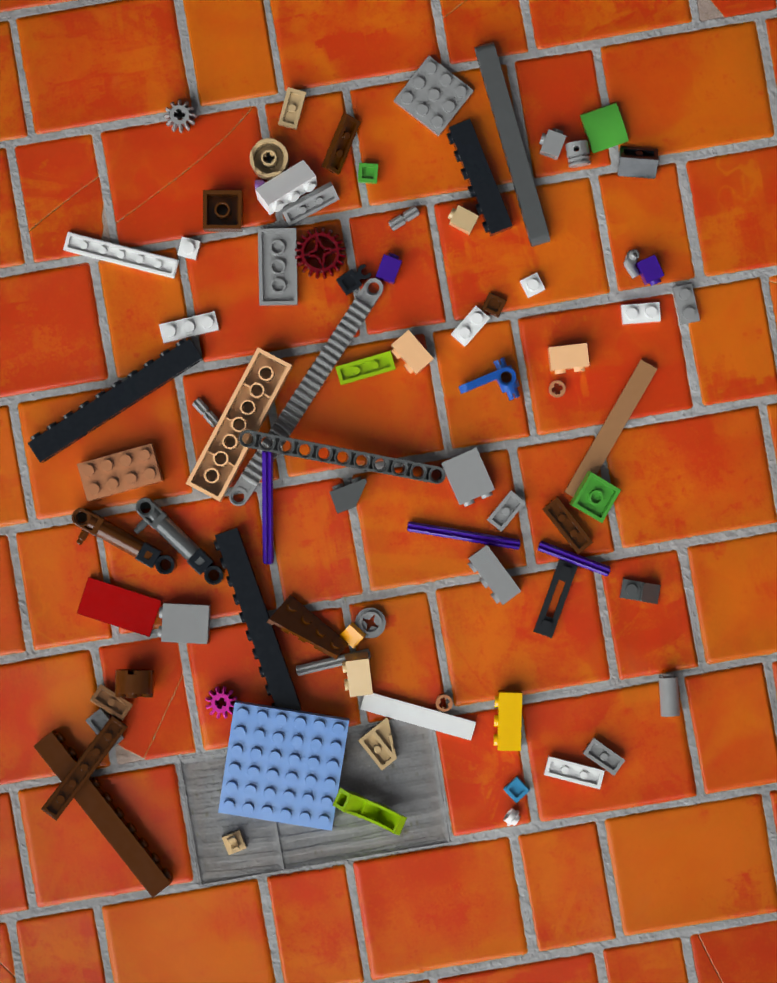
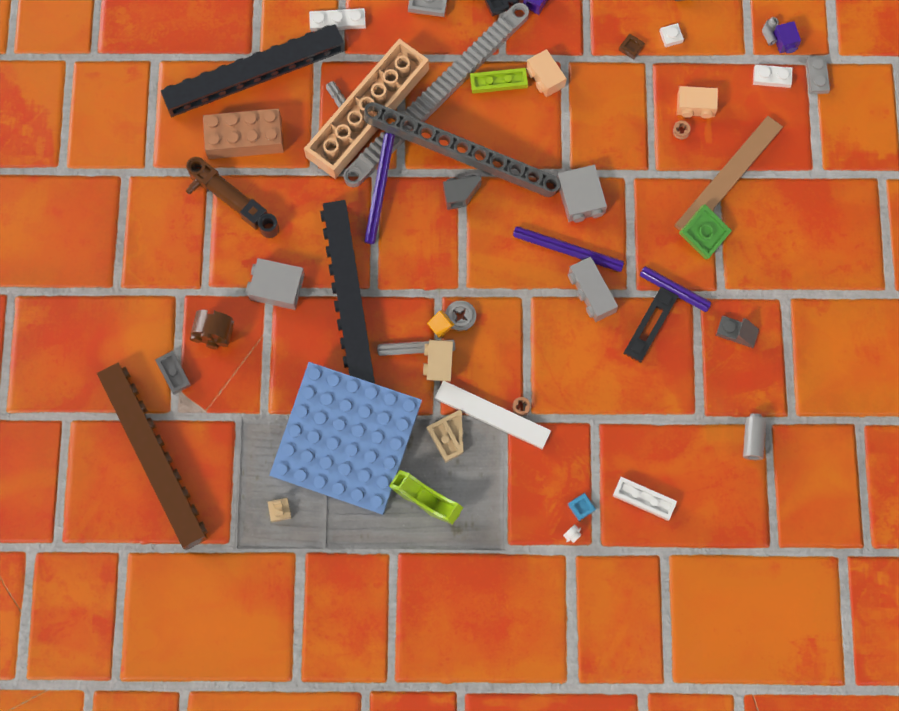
camera: 10 degrees right, 15 degrees down
reddish brown tile [41,715,128,821] -> none
red tile [77,577,162,637] -> none
medium nougat plate [90,684,133,721] -> none
dark grey piece [134,498,225,585] -> none
dark pink gear [205,686,238,719] -> none
reddish brown wing [267,595,348,659] -> none
white plate [451,306,490,347] -> none
blue piece [458,357,520,401] -> none
light grey plate [487,490,526,532] -> none
yellow brick [493,691,522,751] -> none
reddish brown plate [542,497,593,554] -> none
light grey plate [582,737,625,776] -> none

